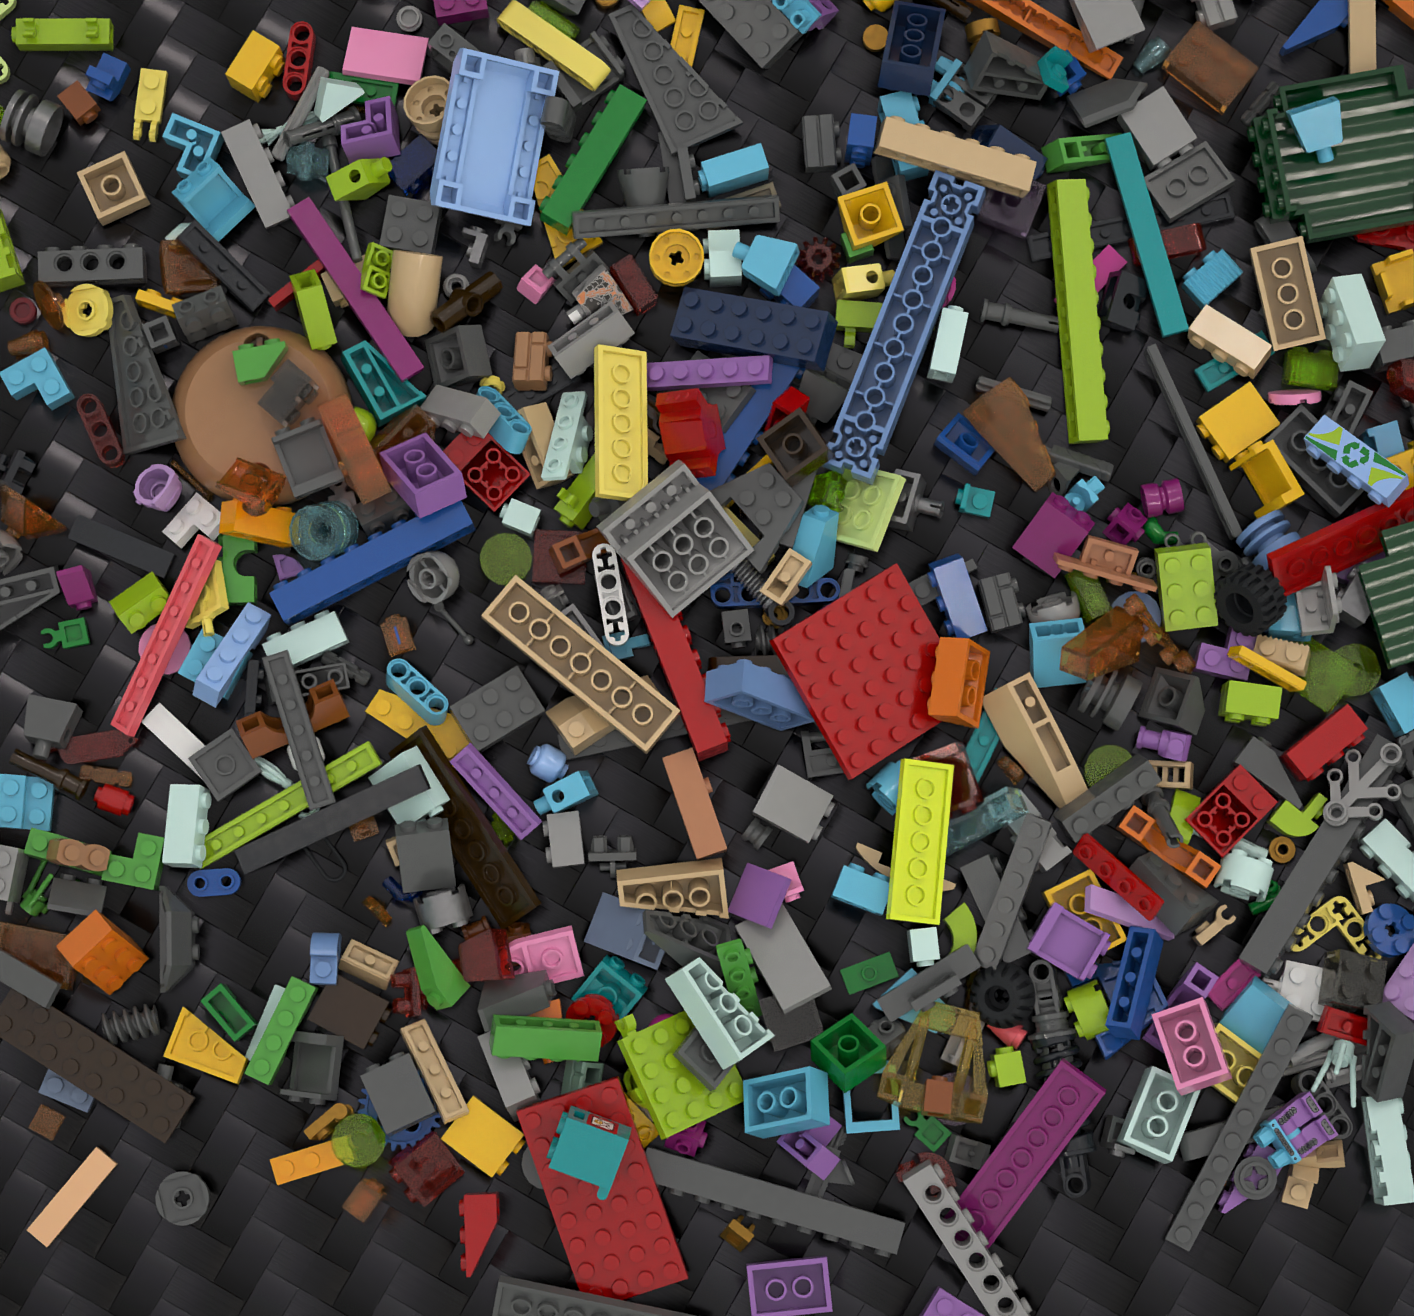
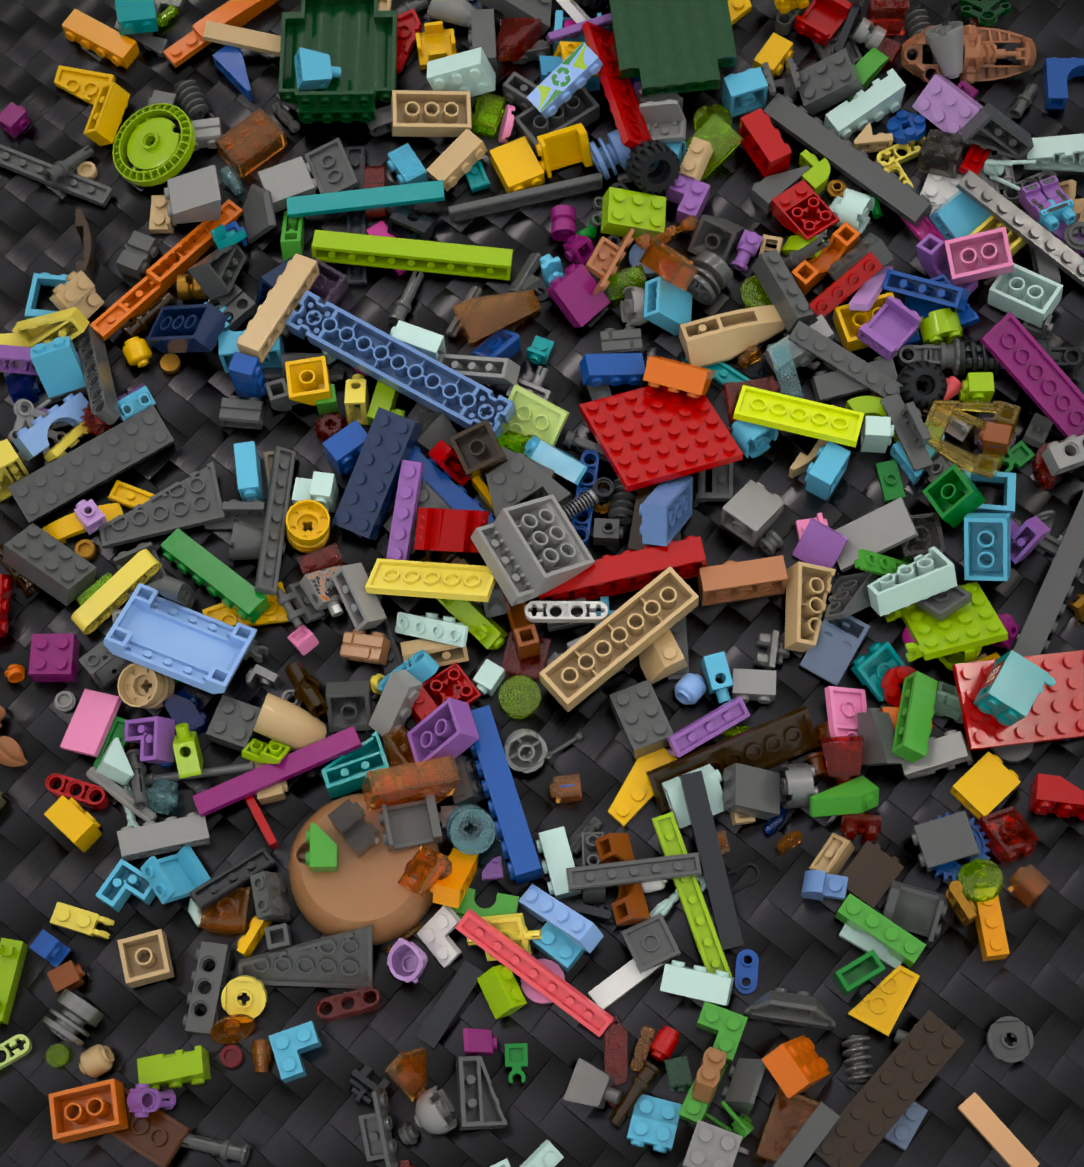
camera: 75 degrees left, 15 degrees down
clear orange tile [28,1104,66,1140] -> none
lime brick [289,269,337,350] -> none
medium azure beam [386,659,448,726] -> none
tan tile [400,1019,469,1124] -> none
medium azure torso [732,235,800,297] -> none
tan slope [760,548,812,606] -> none
tan plate [1192,905,1236,946] -> none
lime brick [1218,680,1282,727] -> none
yellow tile [1227,645,1307,692] -> none
light grey plant [1323,743,1402,826] -> none
none -> light grey brick [438,354,521,386]
none -> clear green brick [664,1056,693,1093]

